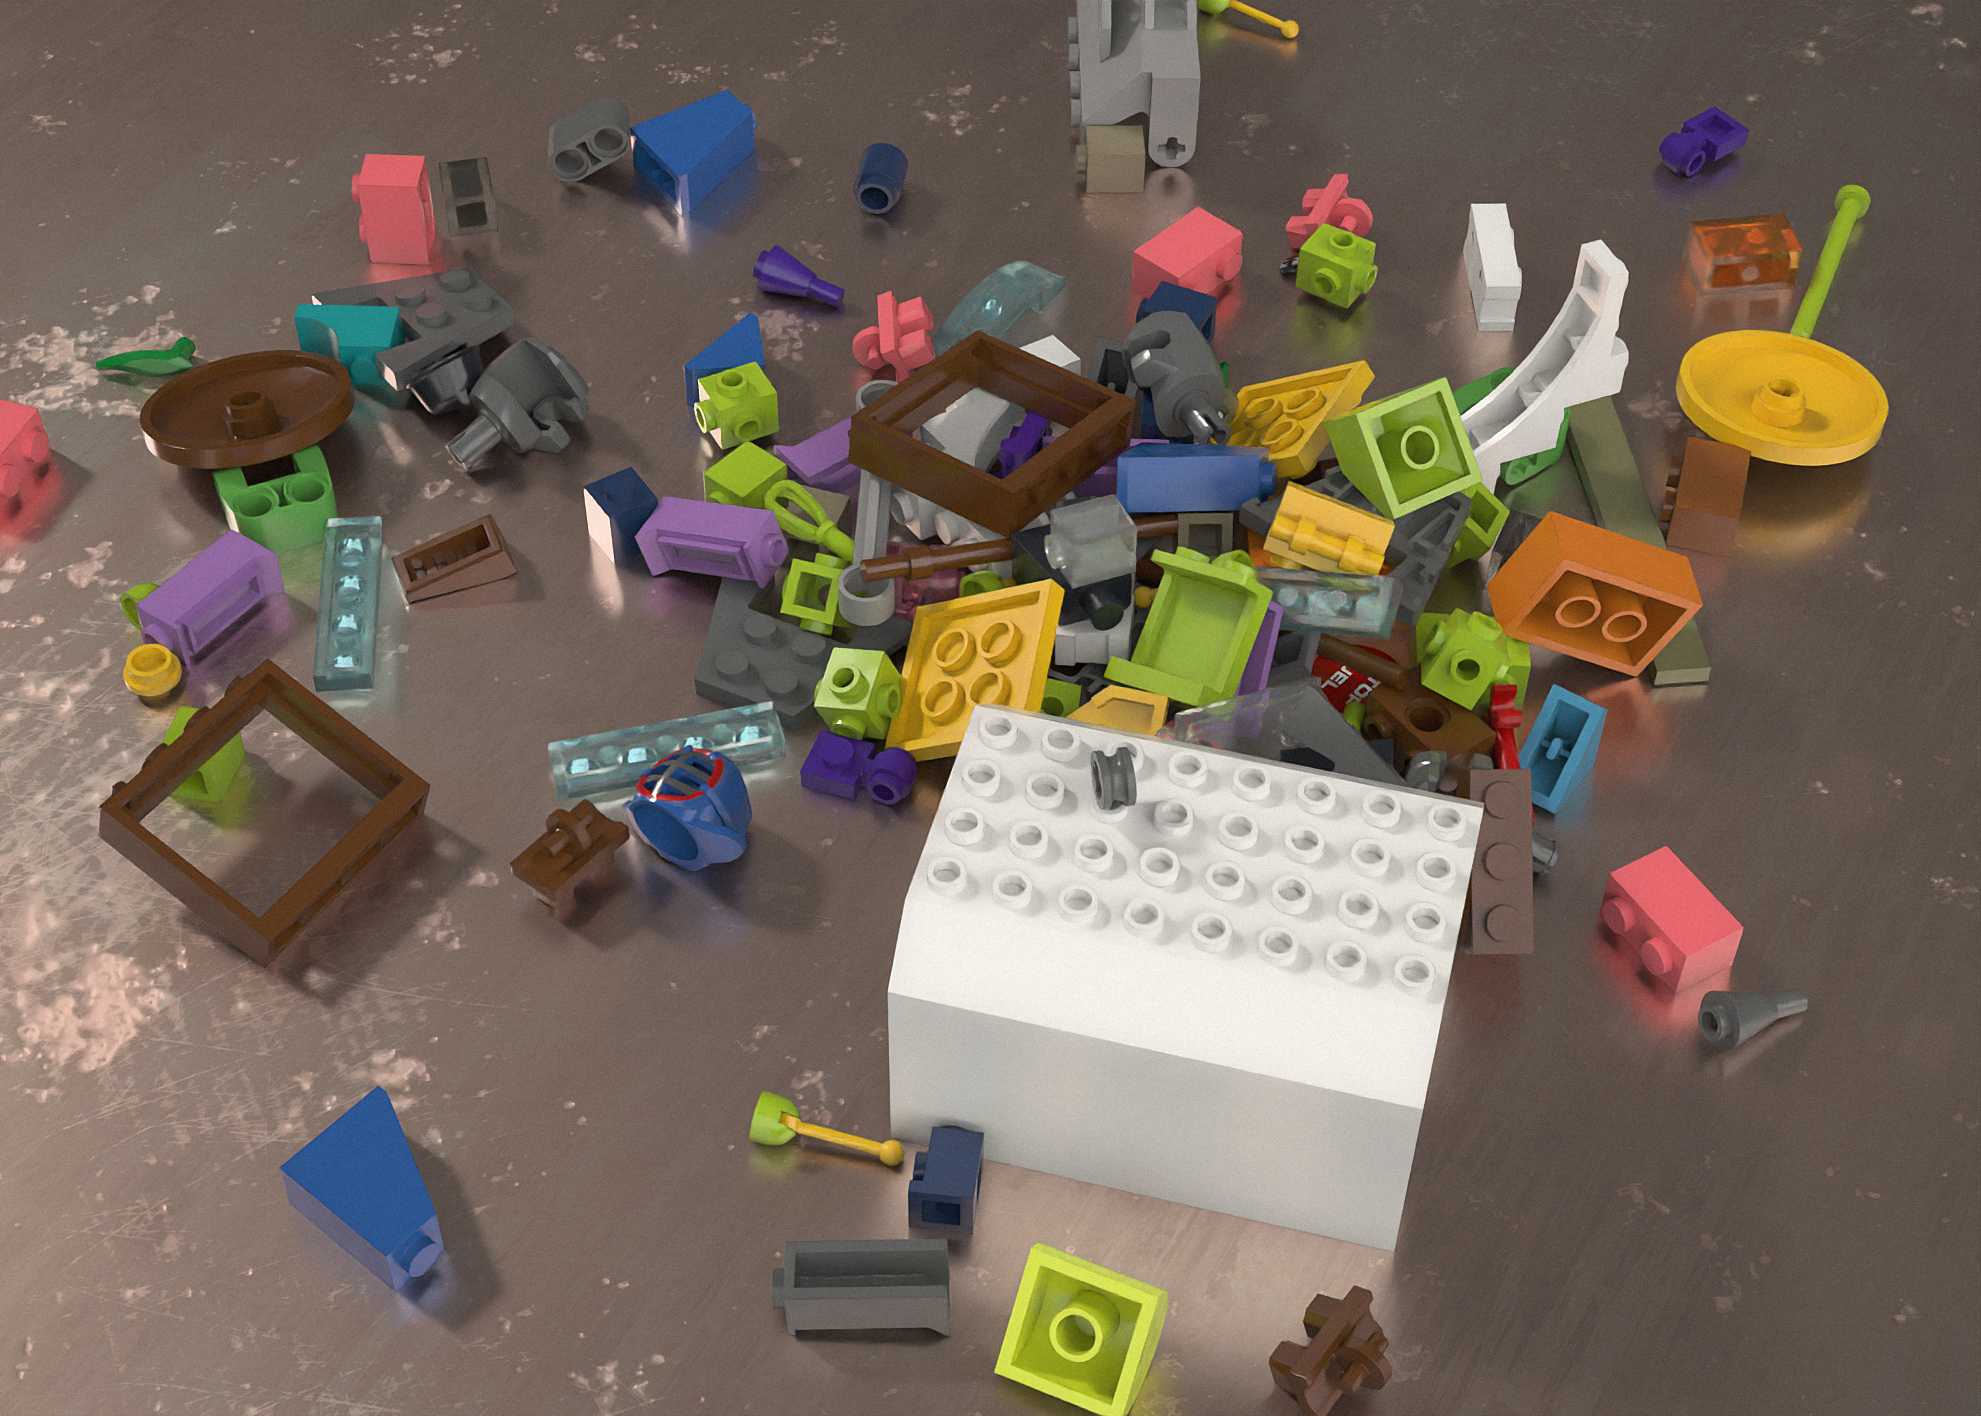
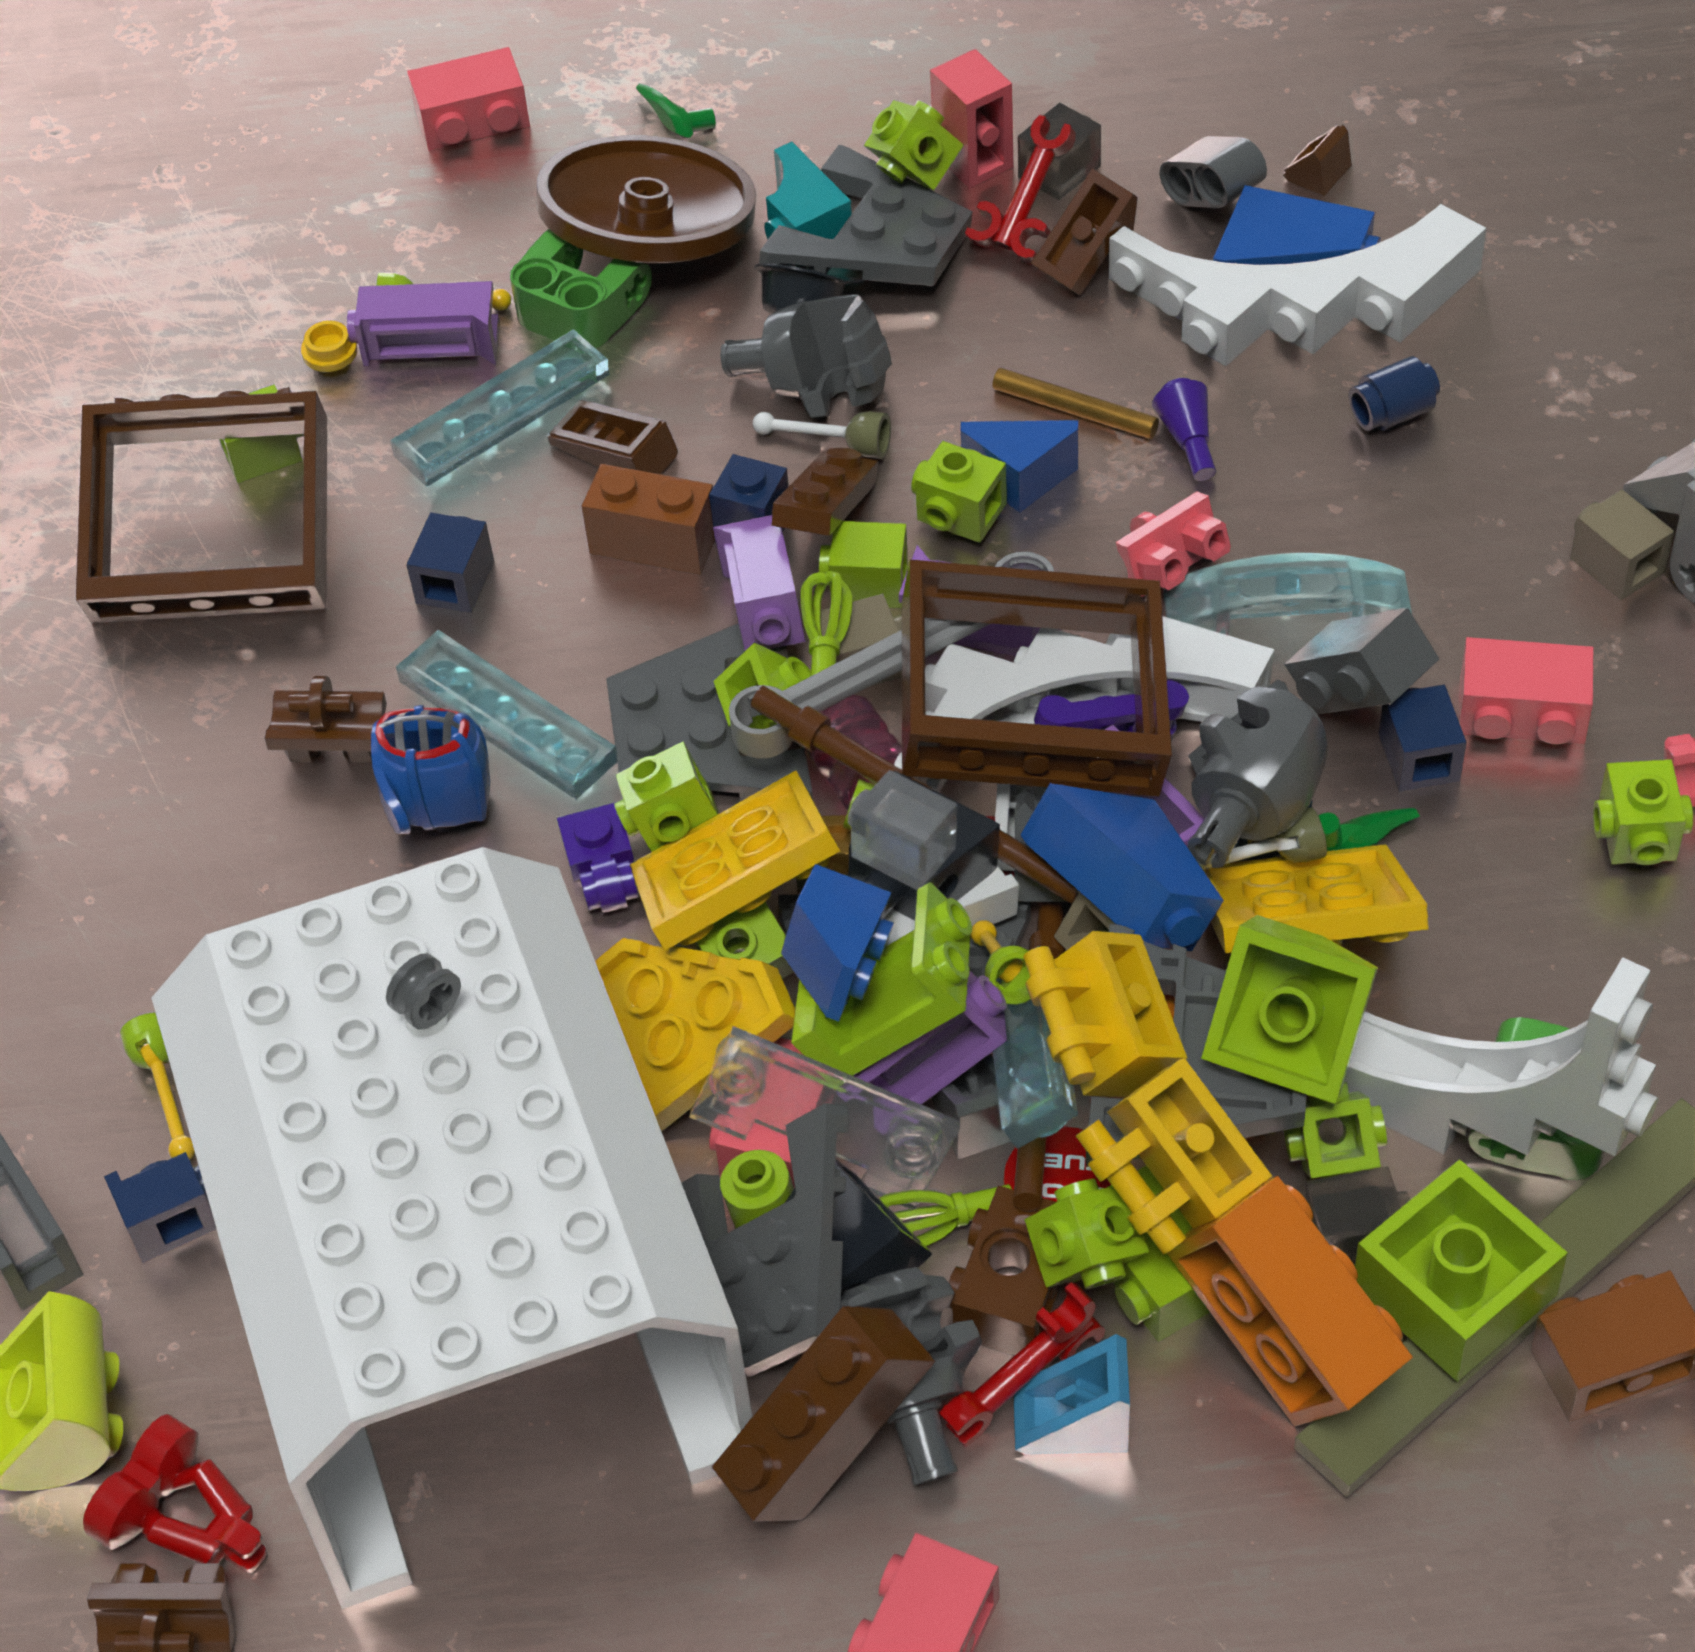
camera: 60 degrees right, 5 degrees up
none -> red piece [83,1414,267,1573]
none -> dark blue brick [406,512,494,613]
none -> dark orange brick [581,464,715,575]
none -> hinge [753,411,891,459]
none -> reddish brown plate [771,448,878,536]
none -> blue slope [781,864,894,1022]
none -> lime brick [864,100,964,190]
none -> red bar [965,115,1076,265]
none -> pearl gold bar [992,367,1159,440]
none -> reddish brown slope [1031,168,1138,295]
none -> yellow brick [1076,1057,1272,1255]
none -> white arch [1109,204,1487,366]
none -> reddish brown slope [1283,125,1352,196]
none -> dark grey brick [1284,607,1440,714]
none -> lime brick [1355,1159,1568,1382]

